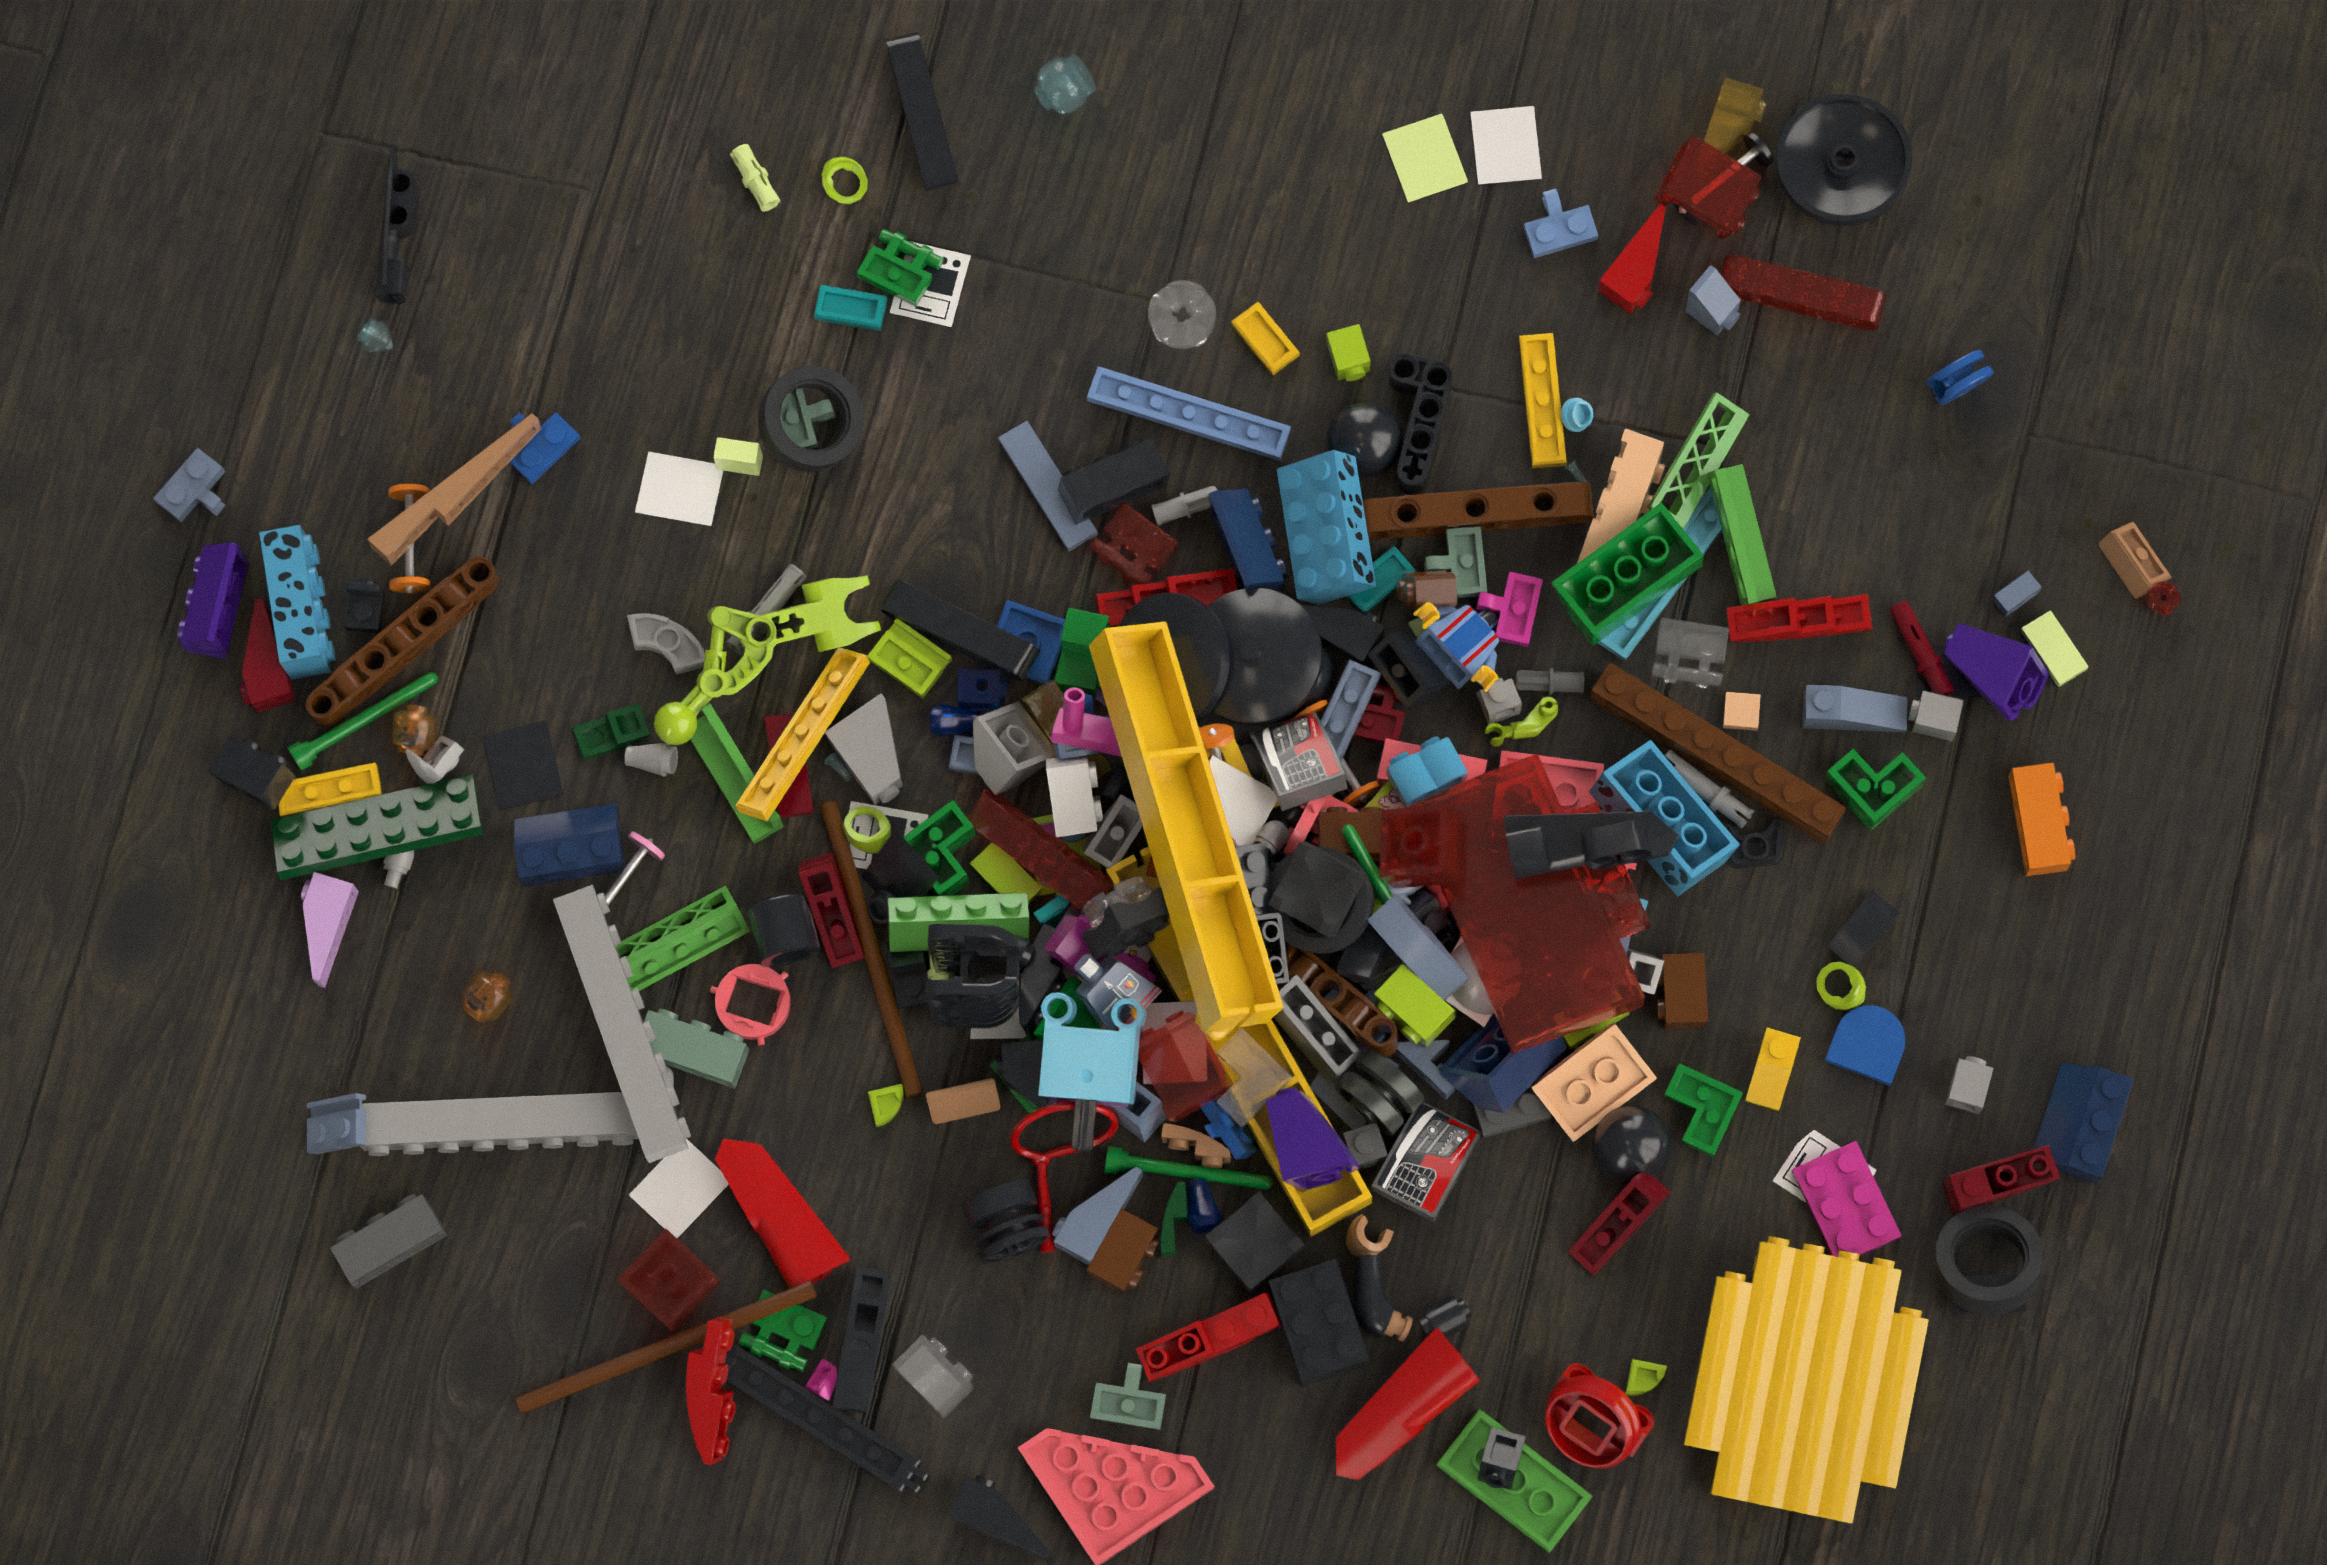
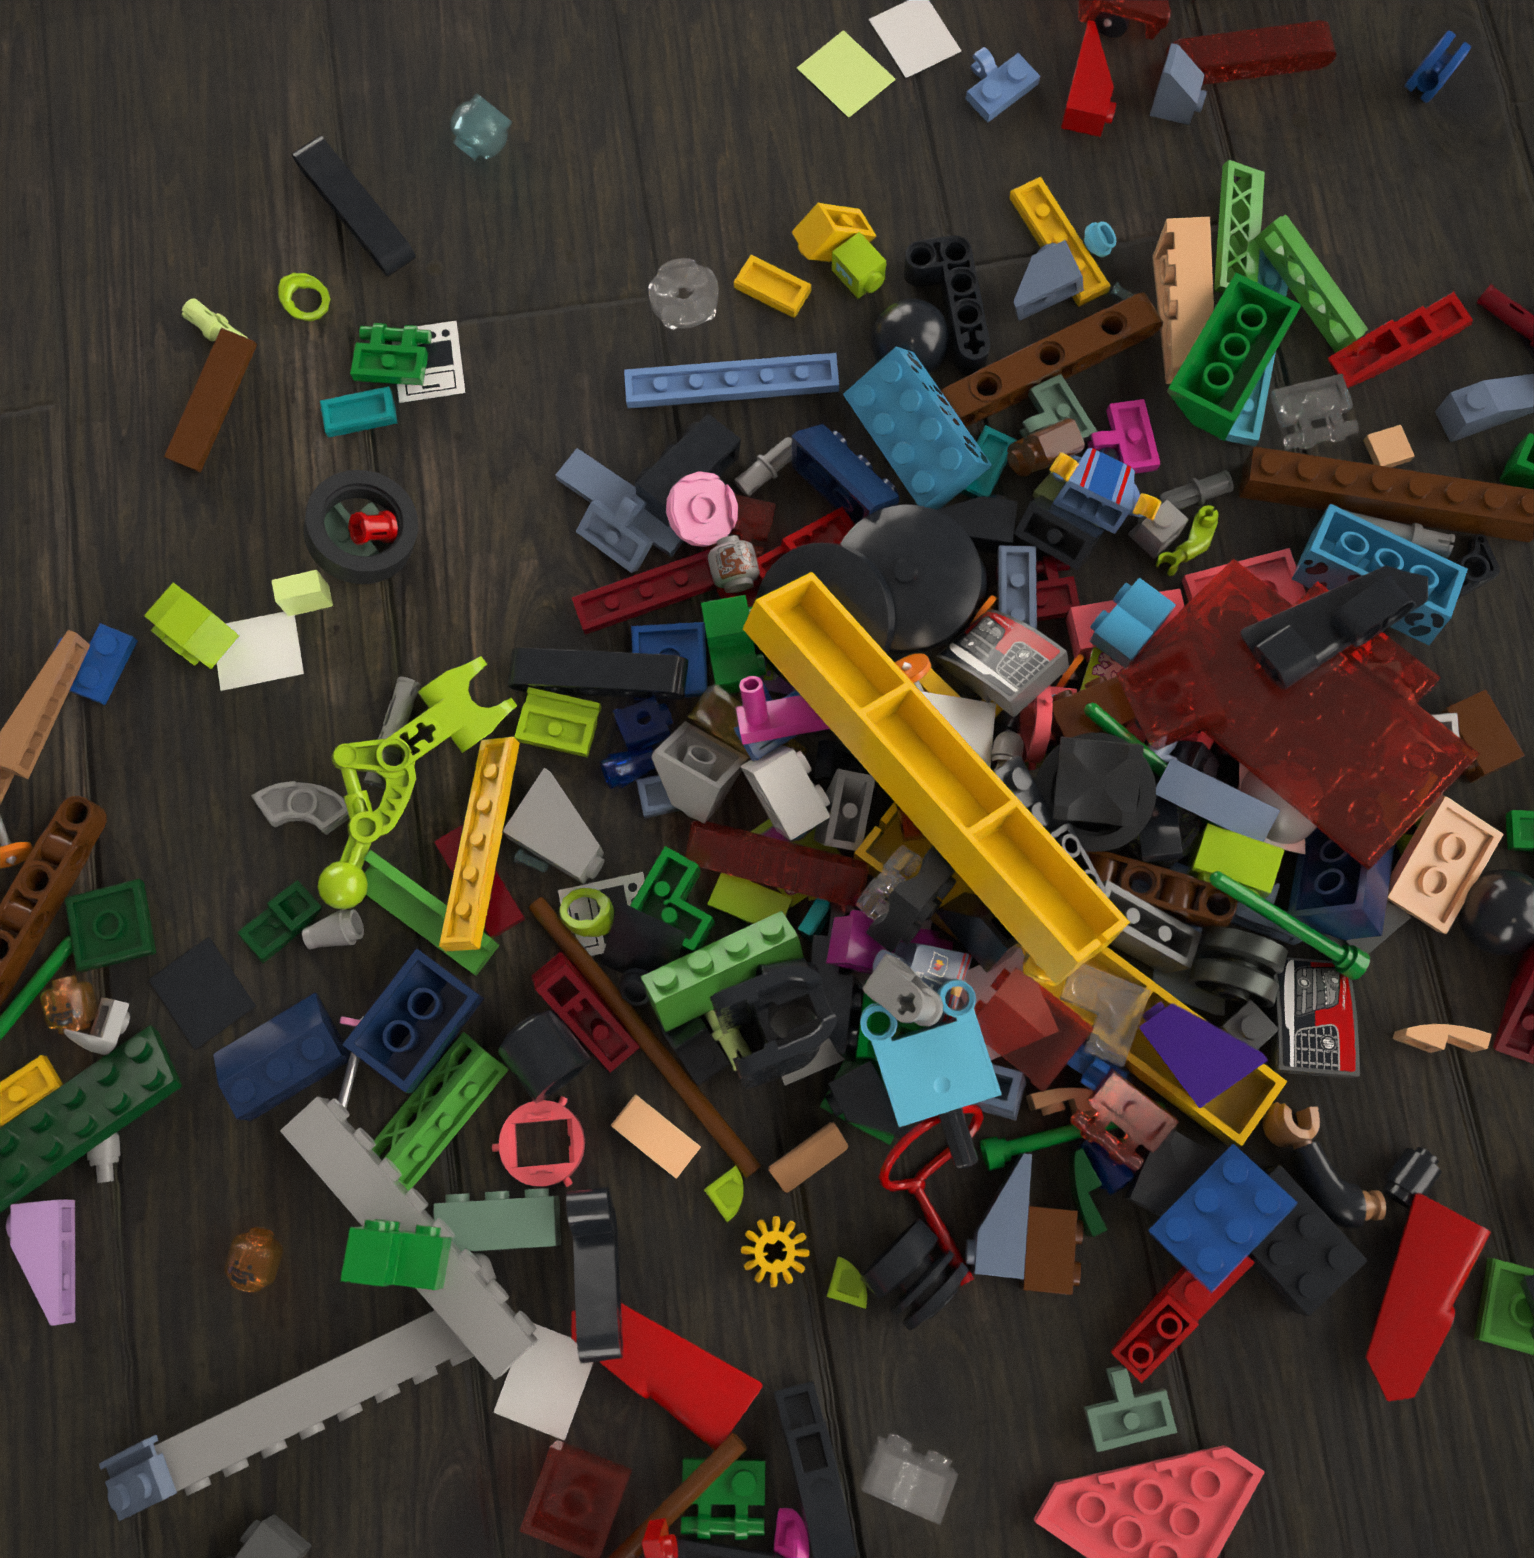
camera: 25 degrees left, 0 degrees up
none -> dark green plate [65,879,156,973]
none -> lime brick [144,582,239,669]
none -> reddish brown tile [164,327,257,473]
none -> green brick [341,1219,452,1290]
none -> dark blue slope [343,949,485,1093]
none -> red bush [348,510,398,545]
none -> black beam [566,1186,624,1364]
none -> dark red plate [572,550,718,635]
none -> sand blue plate [576,494,654,573]
none -> light nougat slope [611,1094,701,1179]
none -> bright pink tile [666,472,738,547]
none -> light grey head [708,535,760,593]
none -> yellow gear [741,1216,809,1287]
none -> yellow slope [792,203,876,262]
none -> lime tile [827,1256,867,1309]
none -> light grey piece [863,954,943,1026]
none -> black slope [935,892,1021,973]
none -> sand blue slope [1013,240,1084,321]
none -> clear red plate [1070,1069,1179,1172]
none -> blue plate [1148,1144,1297,1293]
none -> green piece [1209,871,1370,980]
none -> light nougat slope [1393,1024,1492,1053]

